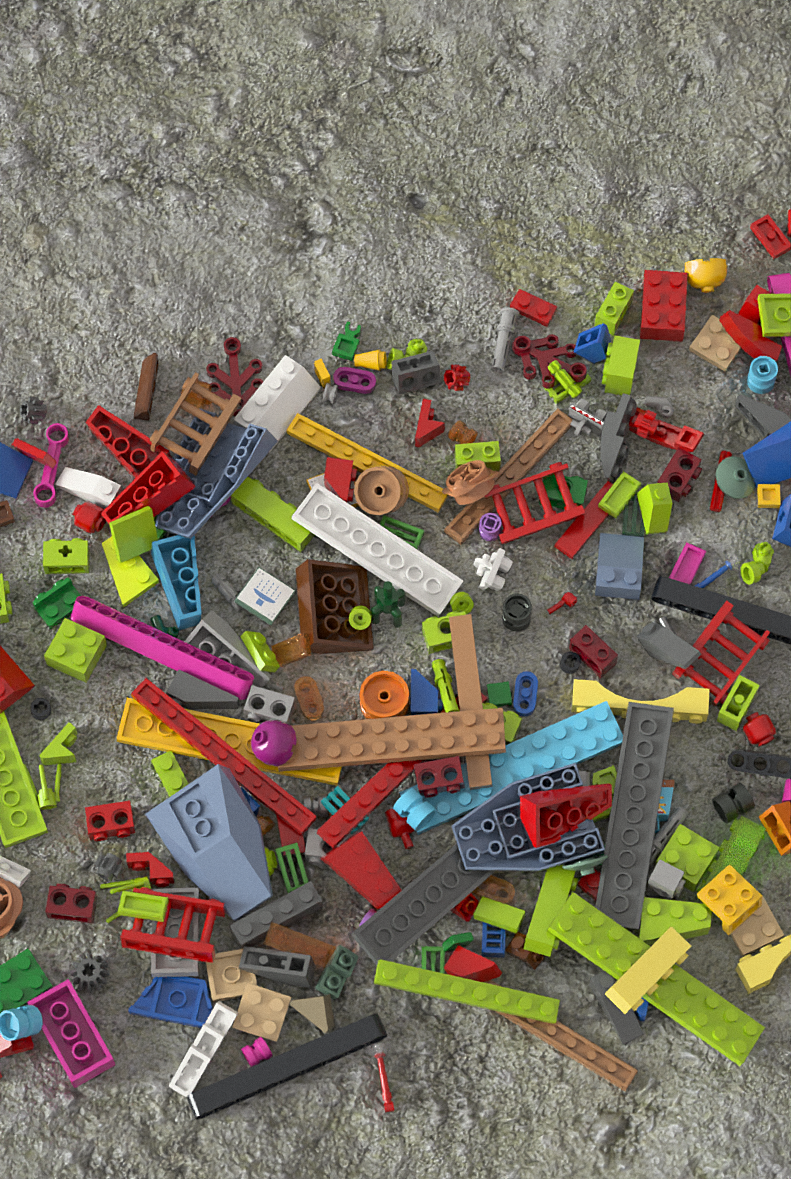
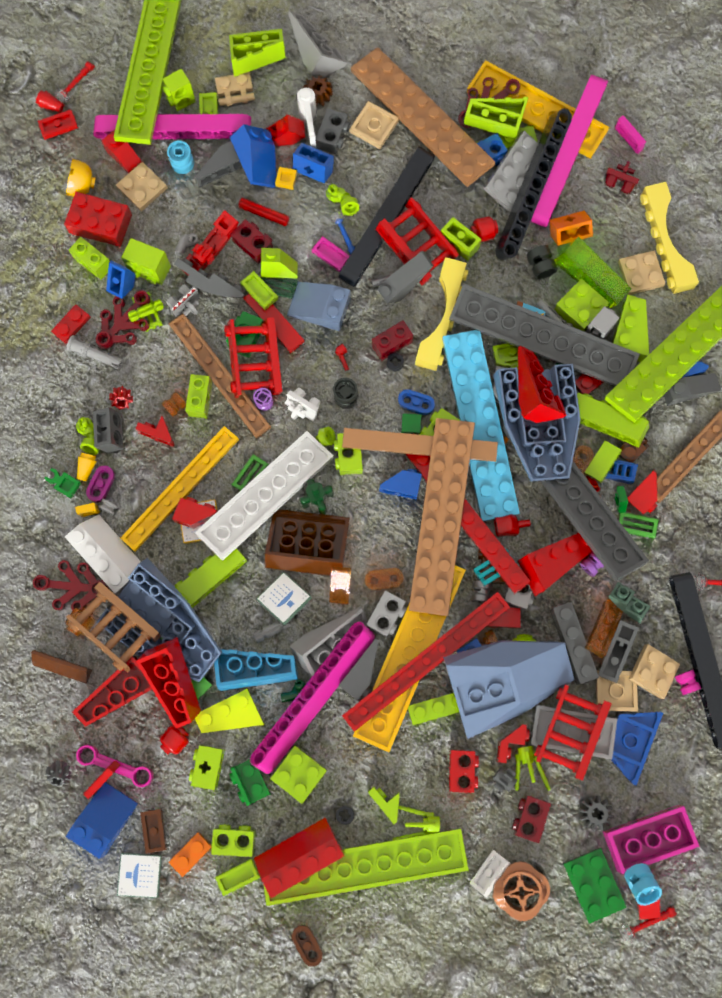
camera: 75 degrees left, 10 degrees up
white slope [55,467,122,510] -> none
lime tile [109,506,158,563] -> none
lime tile [118,891,169,922] -> none
white slope [168,1001,238,1097] -> none
lime plate [240,631,280,672] -> none
magenta cylinder [251,720,297,766] -> none
bright green tile [275,843,308,893] -> none
dark tan slope [289,994,335,1033] -> none
lime tile [349,606,372,630] -> none
medium nougat wheel [354,465,409,515] -> none
orange wheel [359,670,409,719] -> none
lime plate [374,959,560,1024] -> none
medium azure wheel [393,788,437,831] -> none
dark red brick [414,756,465,798] -> none
lime pin [431,659,460,713] -> none
nougat piece [442,460,499,505] -> none
sand green dish [562,854,608,875] -> none
light yellow brick [605,926,691,1014] -> none
yellow bracket [697,865,762,936] -> none
sand green dish [716,456,755,499] -> none
red slope [719,310,782,362] -> none

